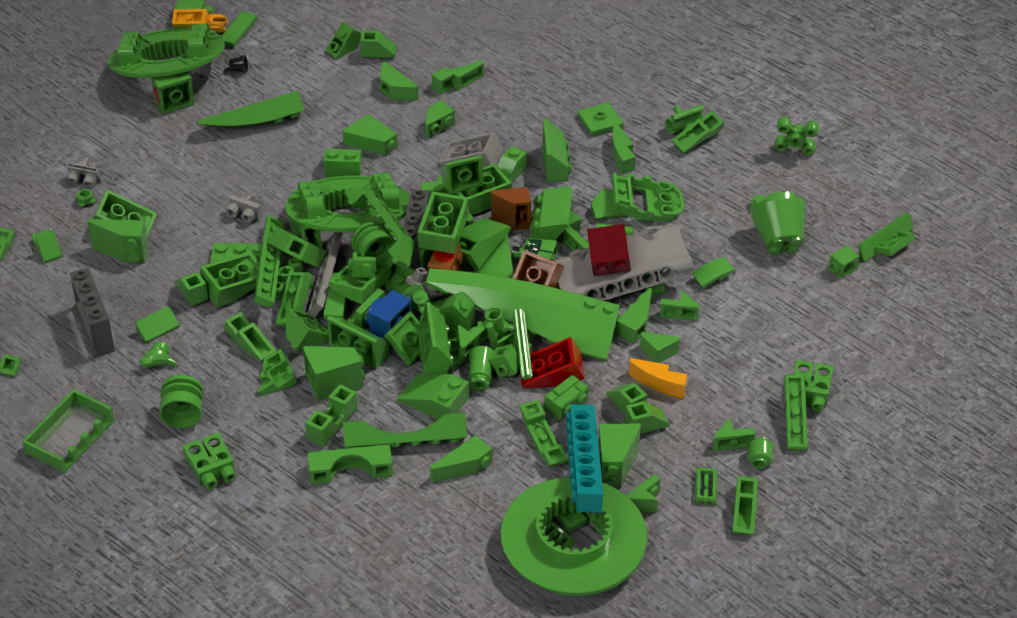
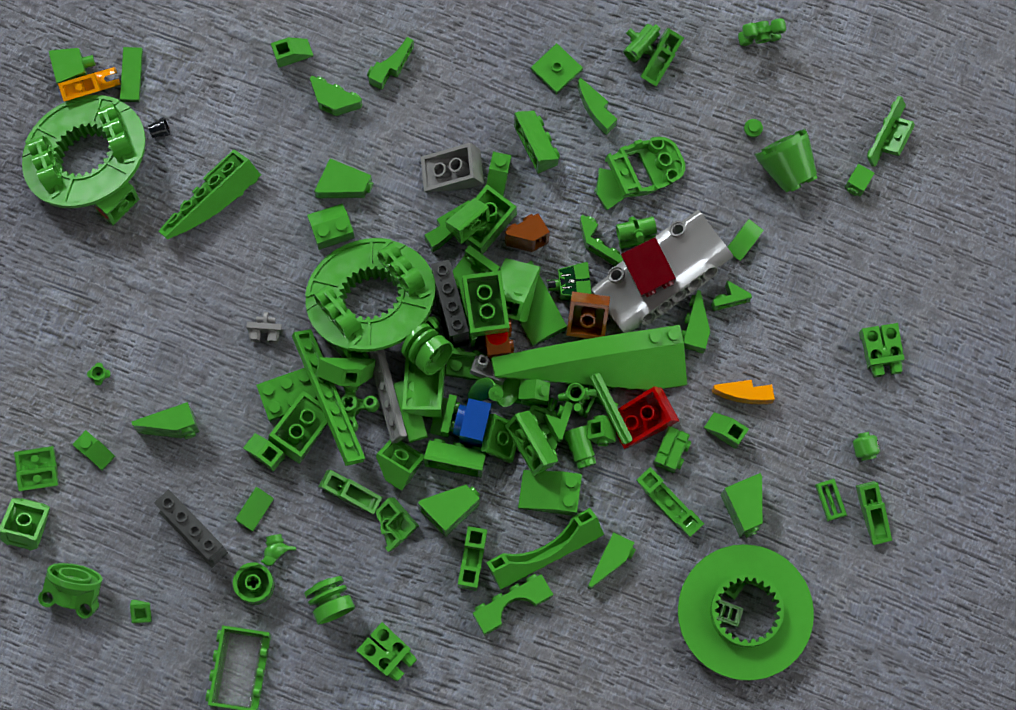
camera: 25 degrees left, 30 degrees up
light grey hips [66,157,103,187] -> none
bright green slope [93,189,157,237] -> none
bright green slope [275,272,311,328] -> none
bright green slope [325,22,362,59] -> none
bright green slope [344,188,414,269] -> none
bright green bracket [349,252,376,278] -> none
bright green slope [425,100,455,138] -> none
bright green slope [530,186,573,240] -> none
teal brick [566,404,603,513] -> none
bright green slope [624,401,669,434] -> none
bright green slope [627,474,660,513] -> none
bright green slope [640,332,680,363] -> none
bright green slope [713,419,755,451] -> none
bright green tile [784,375,808,451] -> none
none -> bright green brick [233,562,275,605]

